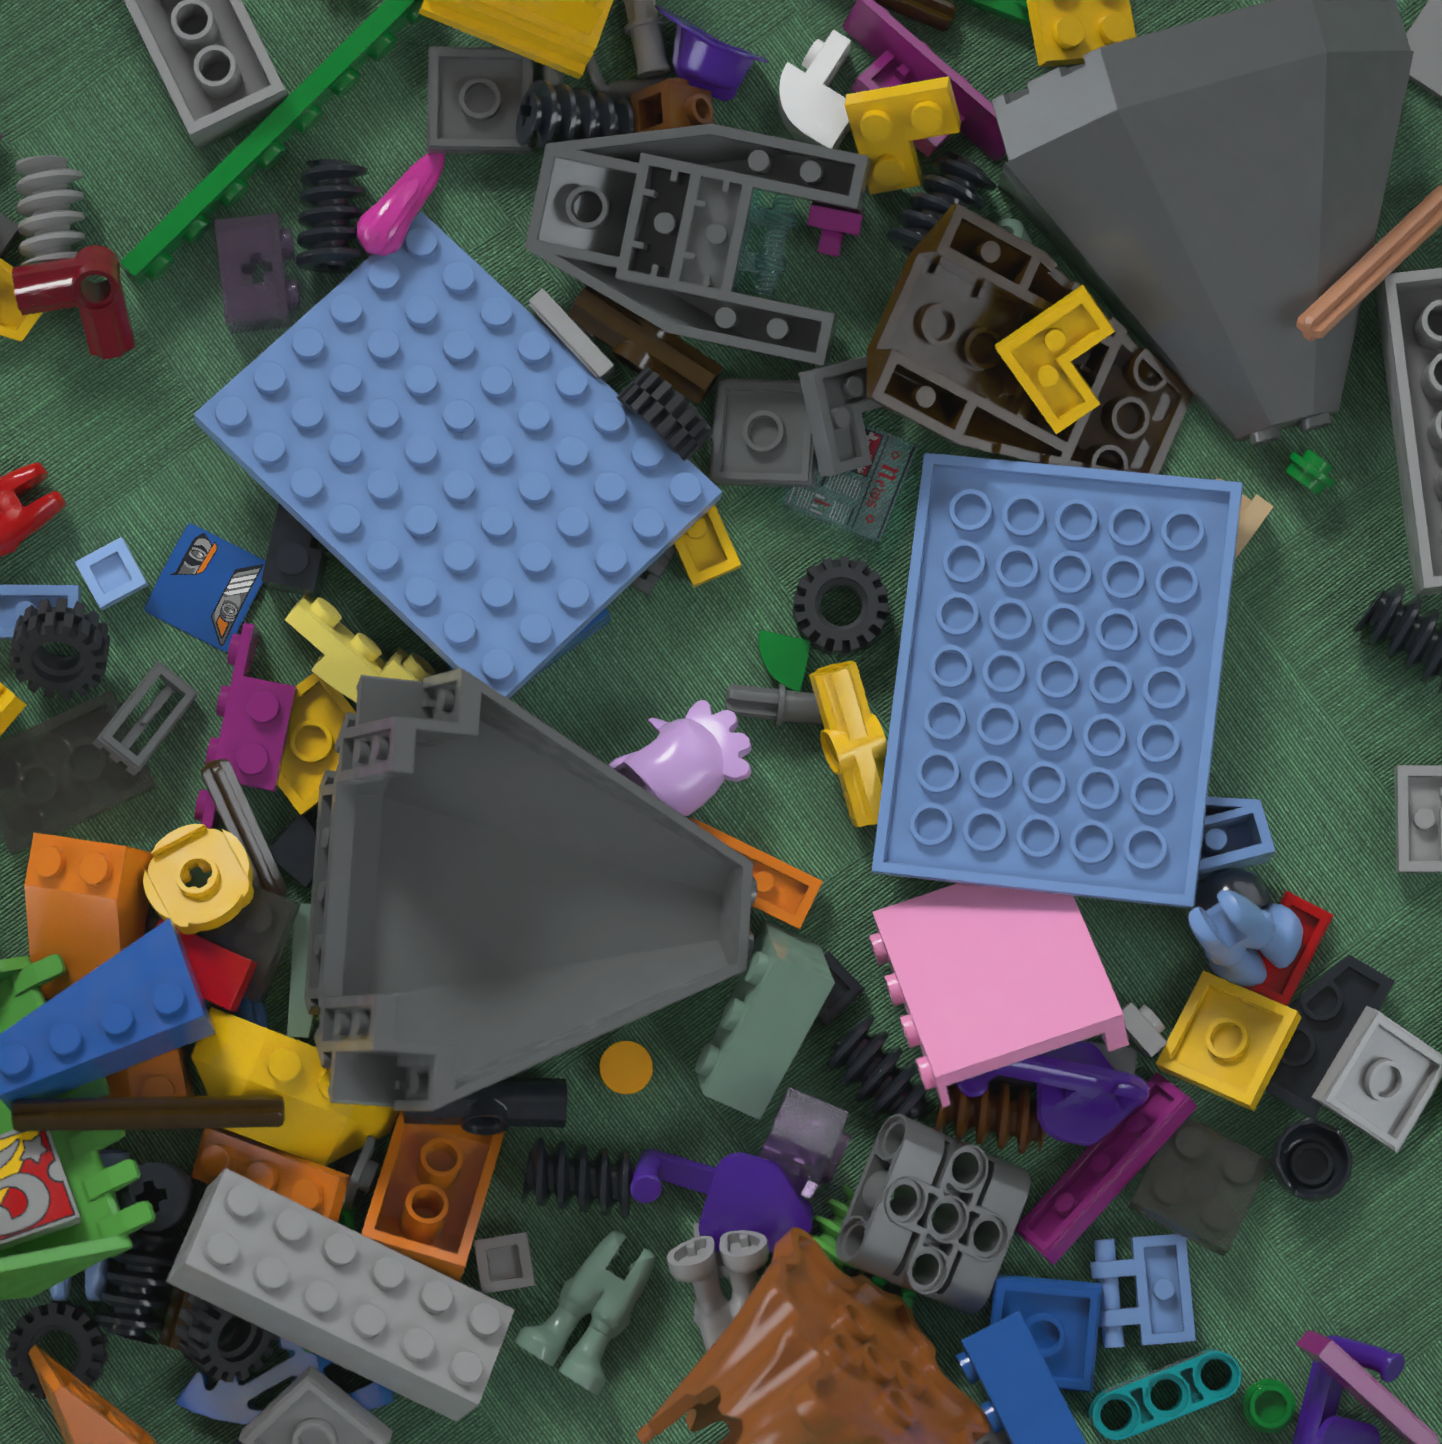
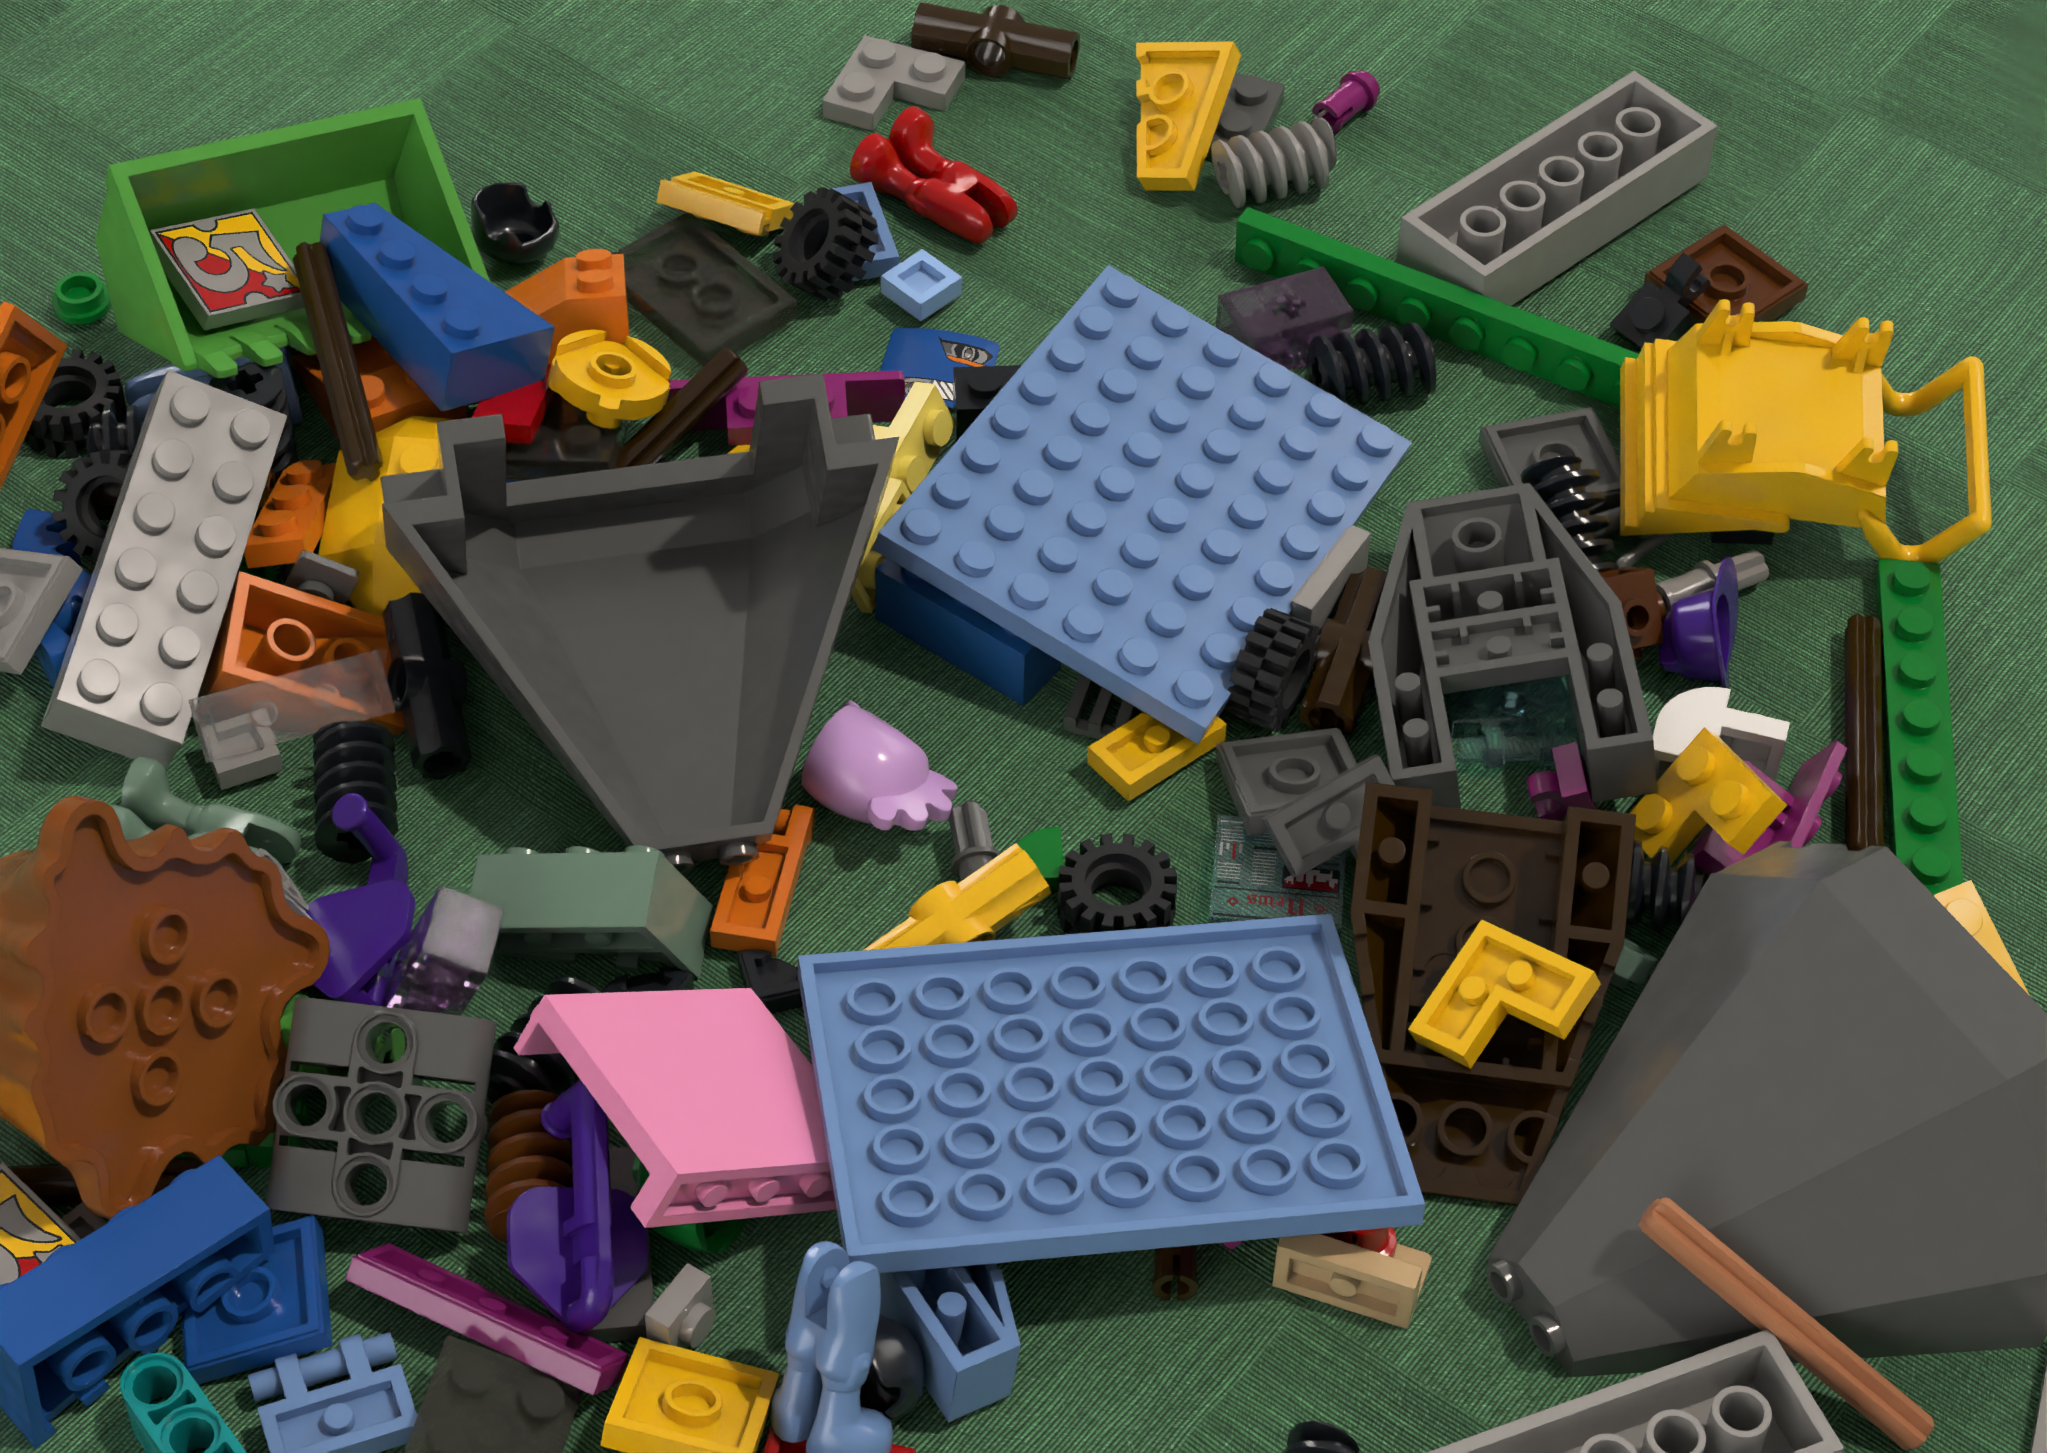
camera: 75 degrees right, 35 degrees down
dark red piece [12,245,135,360] -> none
dark grey tile [92,661,200,776] -> none
dark pink piece [357,153,445,256] -> none
light orange tile [599,1041,653,1095] -> none
green plate [1285,448,1336,495] -> none
none -> clear tile [188,650,395,763]
none -> black tile [737,950,803,1014]

